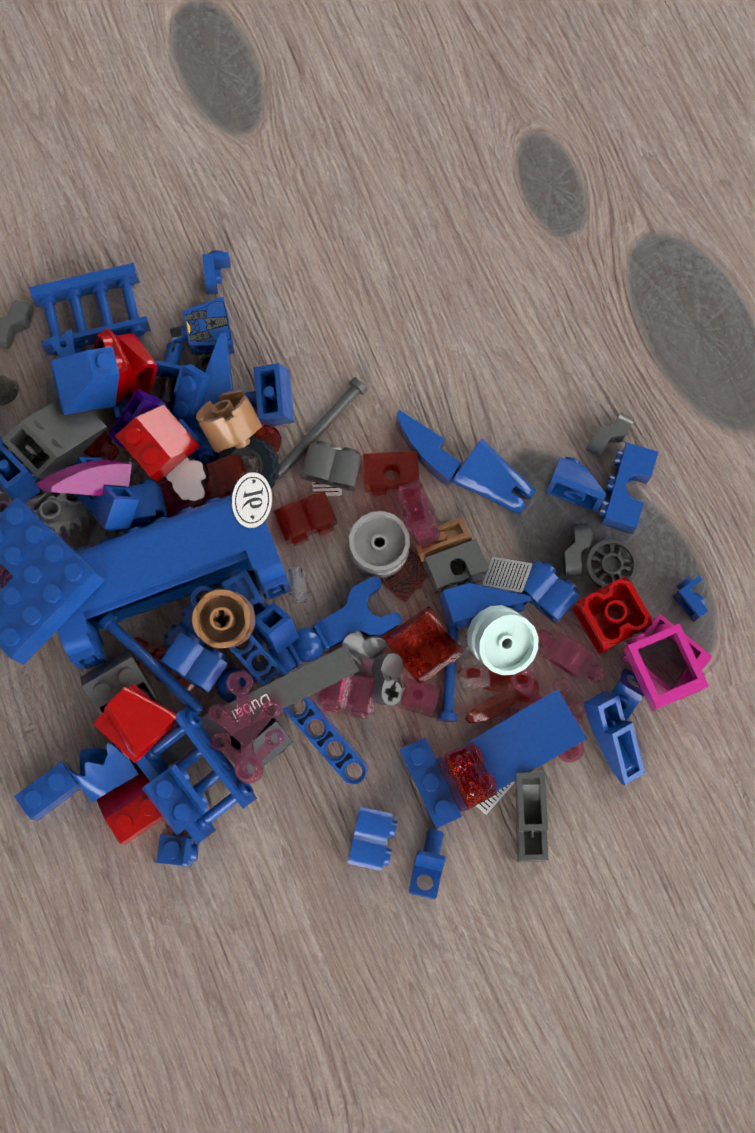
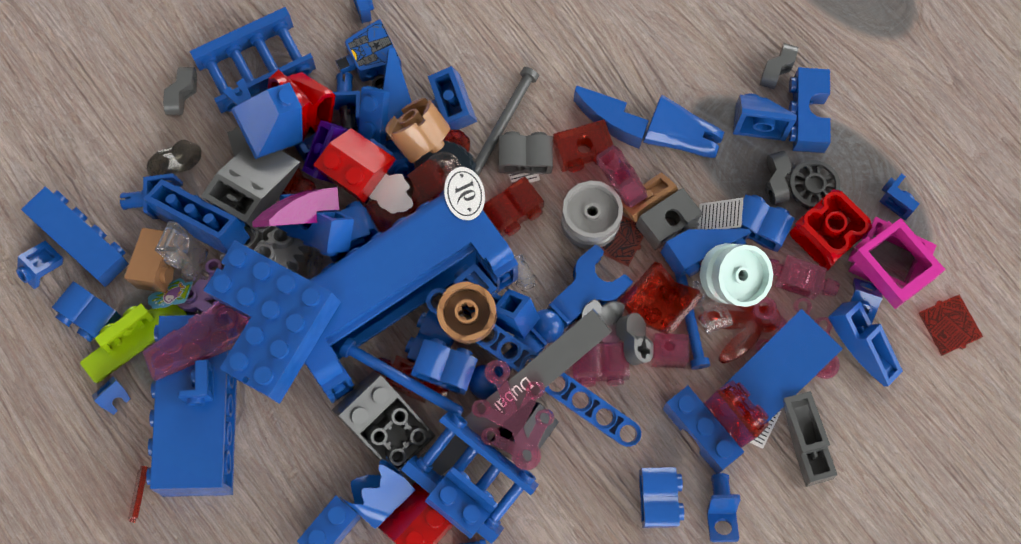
camera: 15 degrees left, 5 degrees down
red piece [93,684,177,763] -> none
none -> clear red piece [918,294,983,356]

